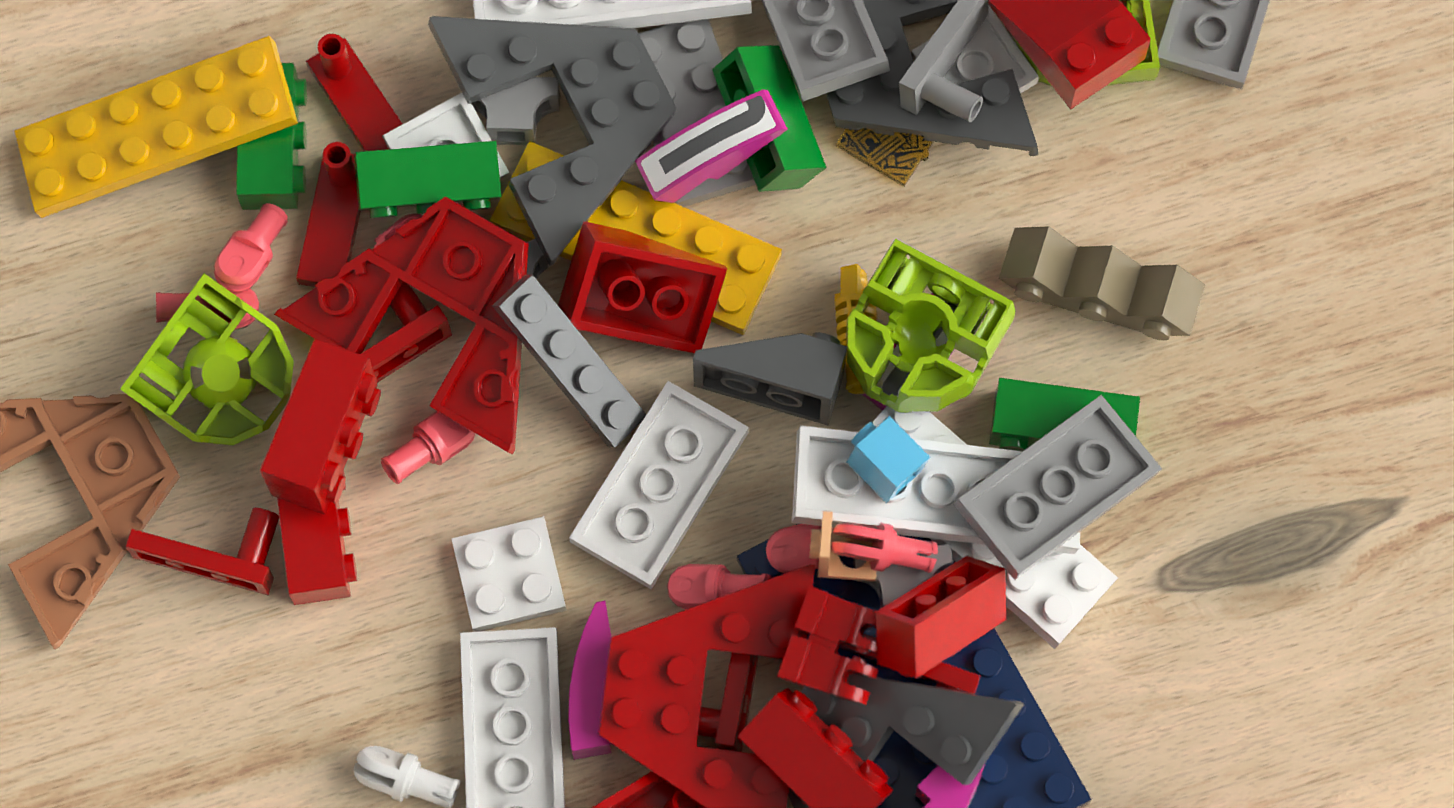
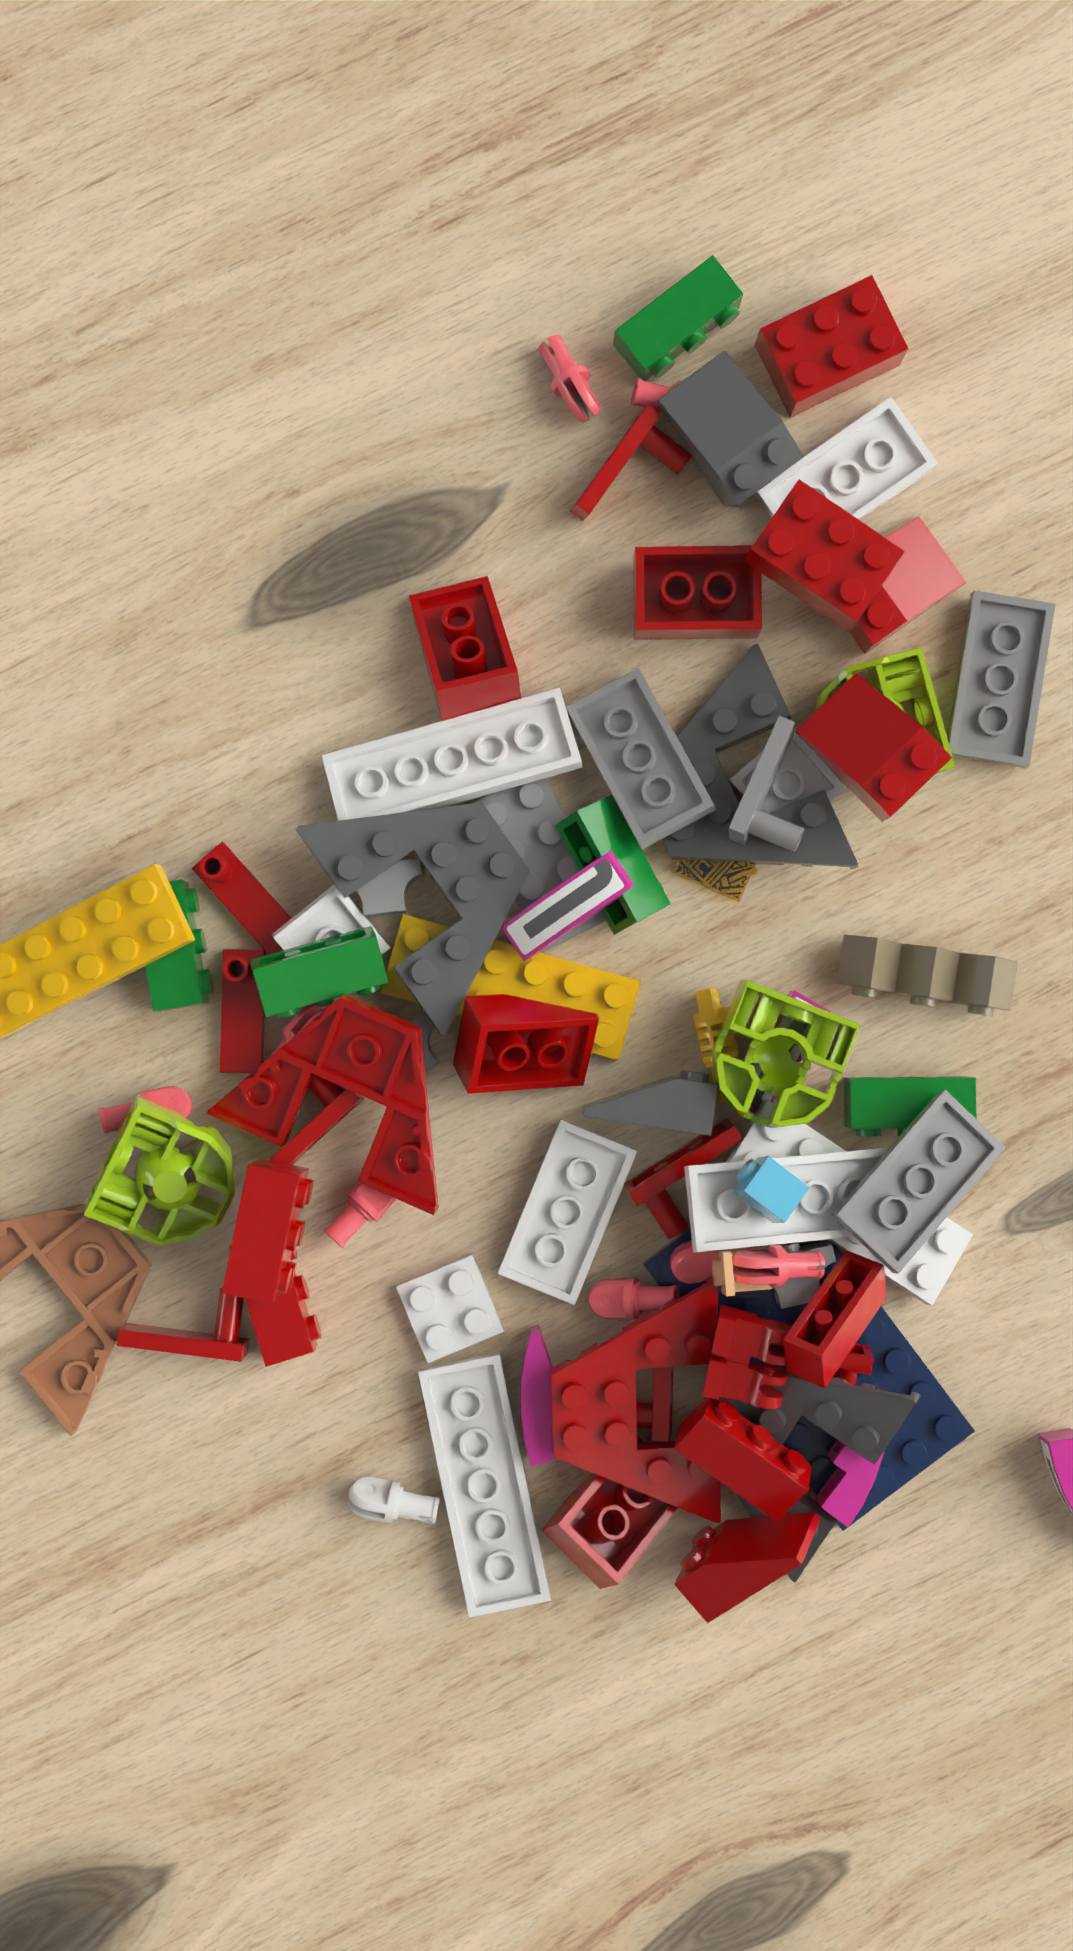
camera: 10 degrees left, 15 degrees up
coral arm [214,203,288,293] -> none
plate [492,274,647,448] -> none
none -> red piece [624,1118,743,1239]

